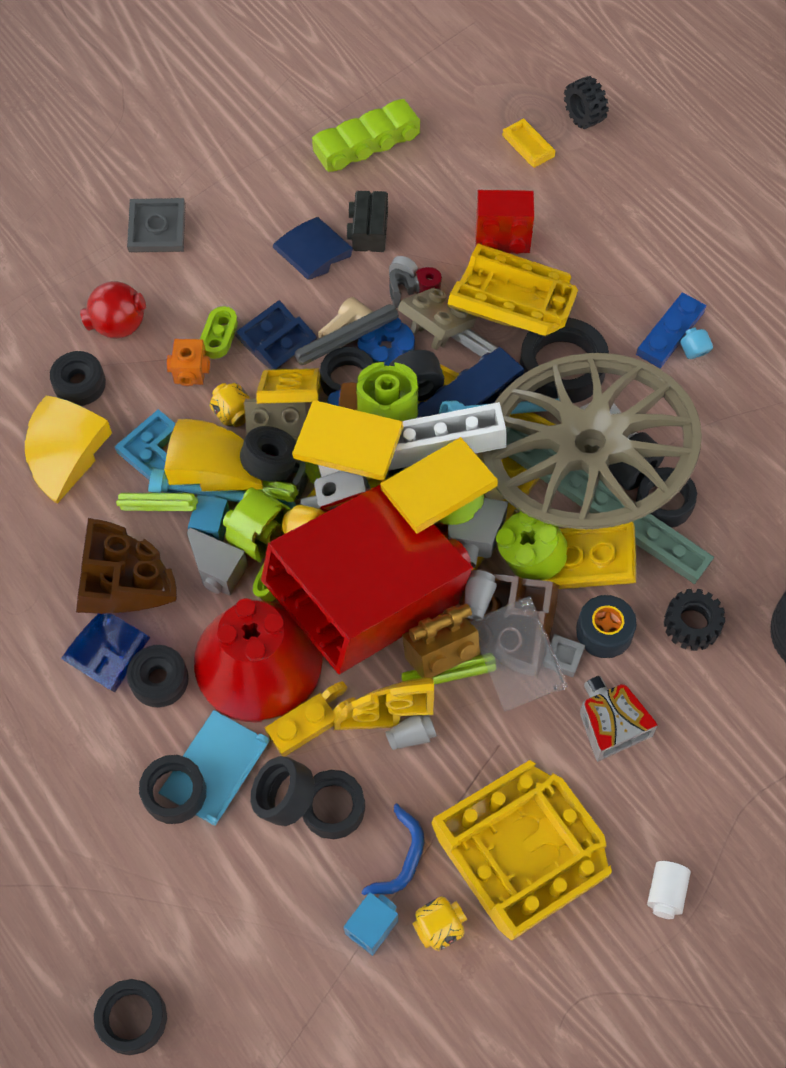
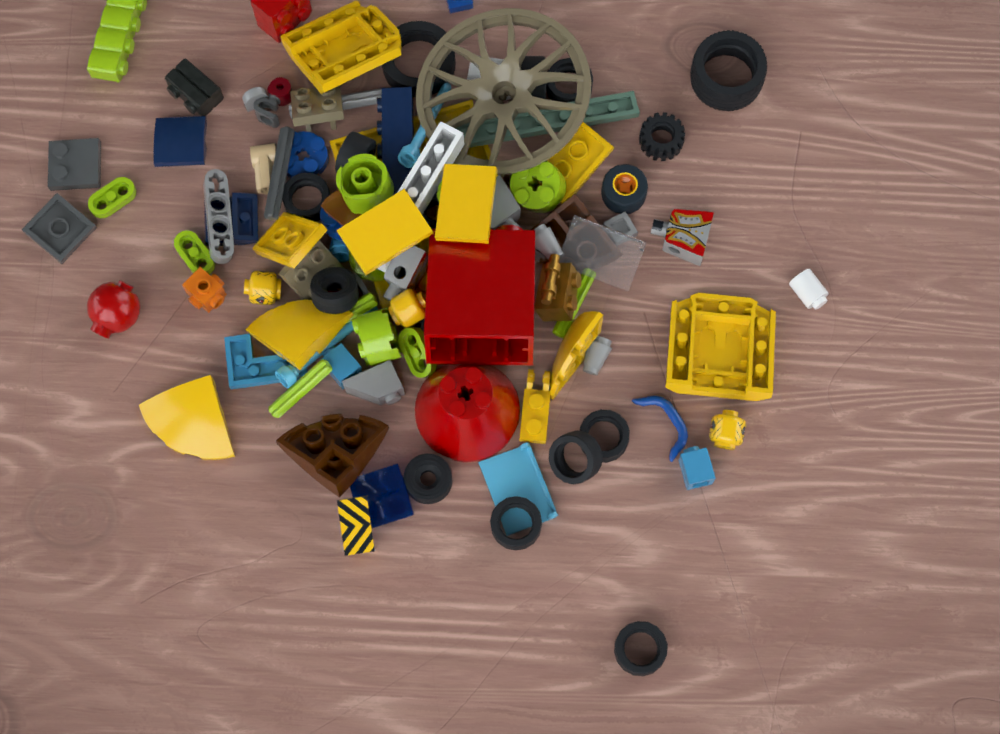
camera: 50 degrees left, 10 degrees up
black tyre [50,351,106,406] -> none
none -> dark grey plate [48,138,101,191]
none -> lime plate [88,177,137,218]
none -> light grey beam [203,169,234,264]
none -> sticker [337,495,376,556]

